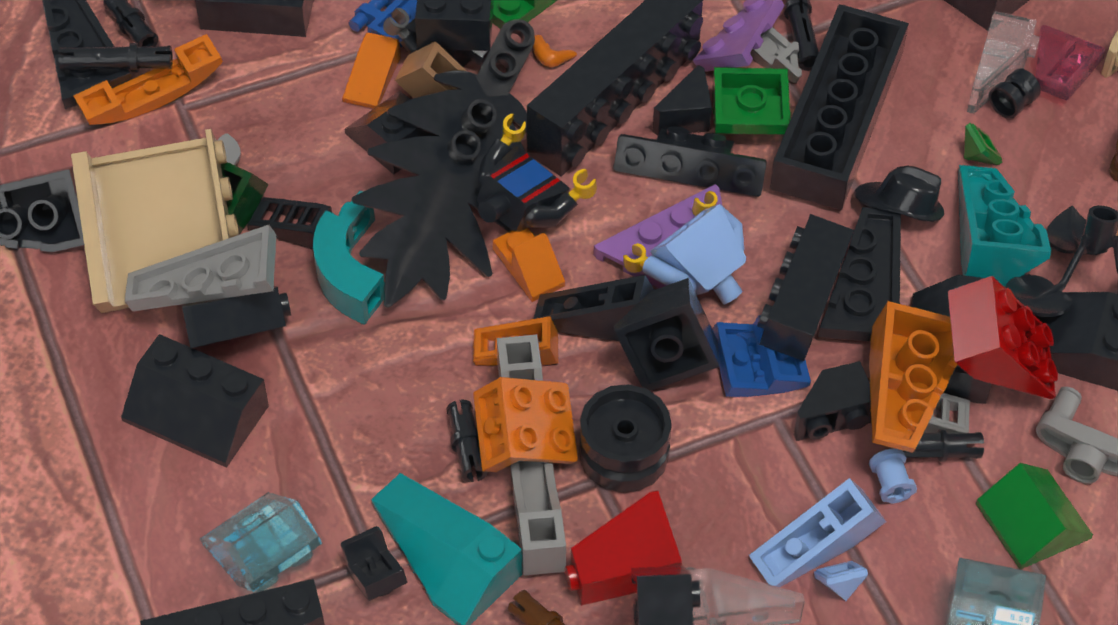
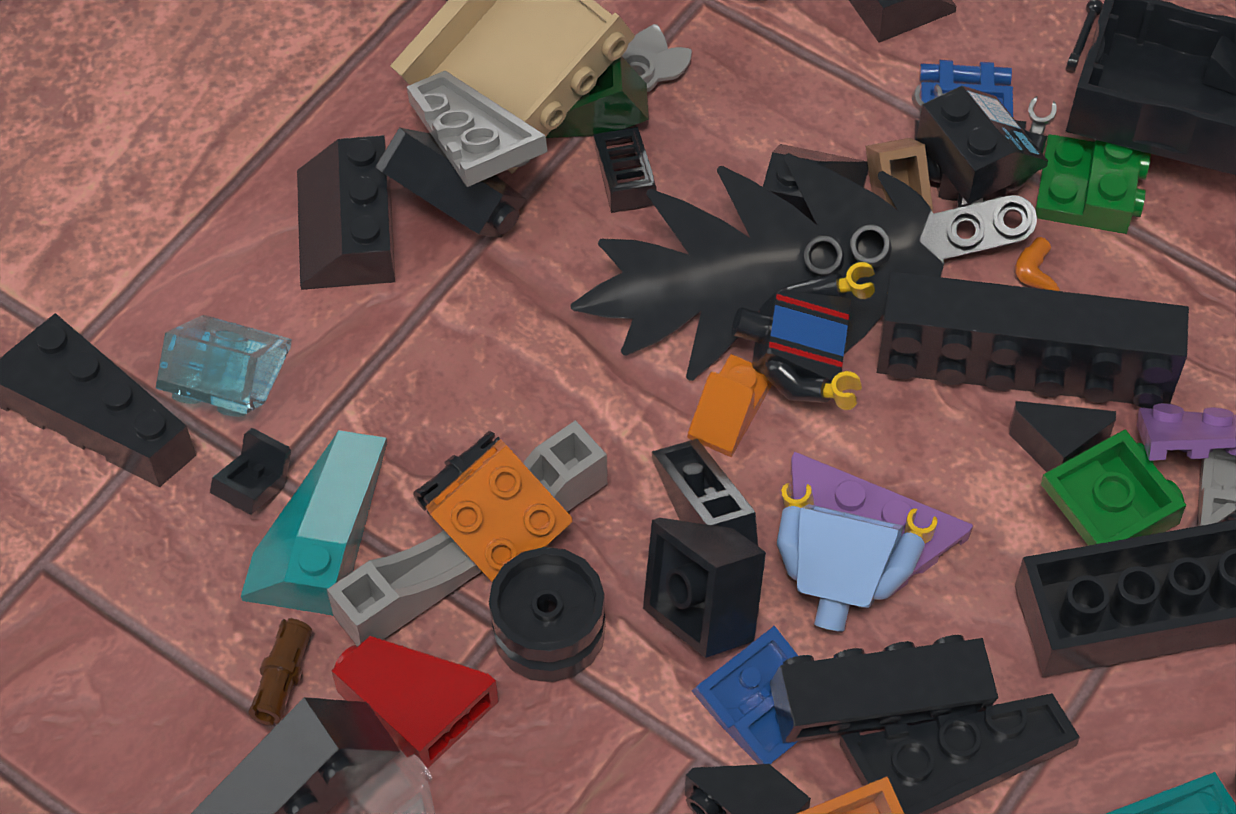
camera: 60 degrees right, 5 degrees up
teal arch [313,190,384,325] -> none
orange slope [342,32,401,109] -> none
orange slope [473,316,558,366] -> none
black bracket [614,126,767,197] -> none
black piece [855,166,944,222] -> none

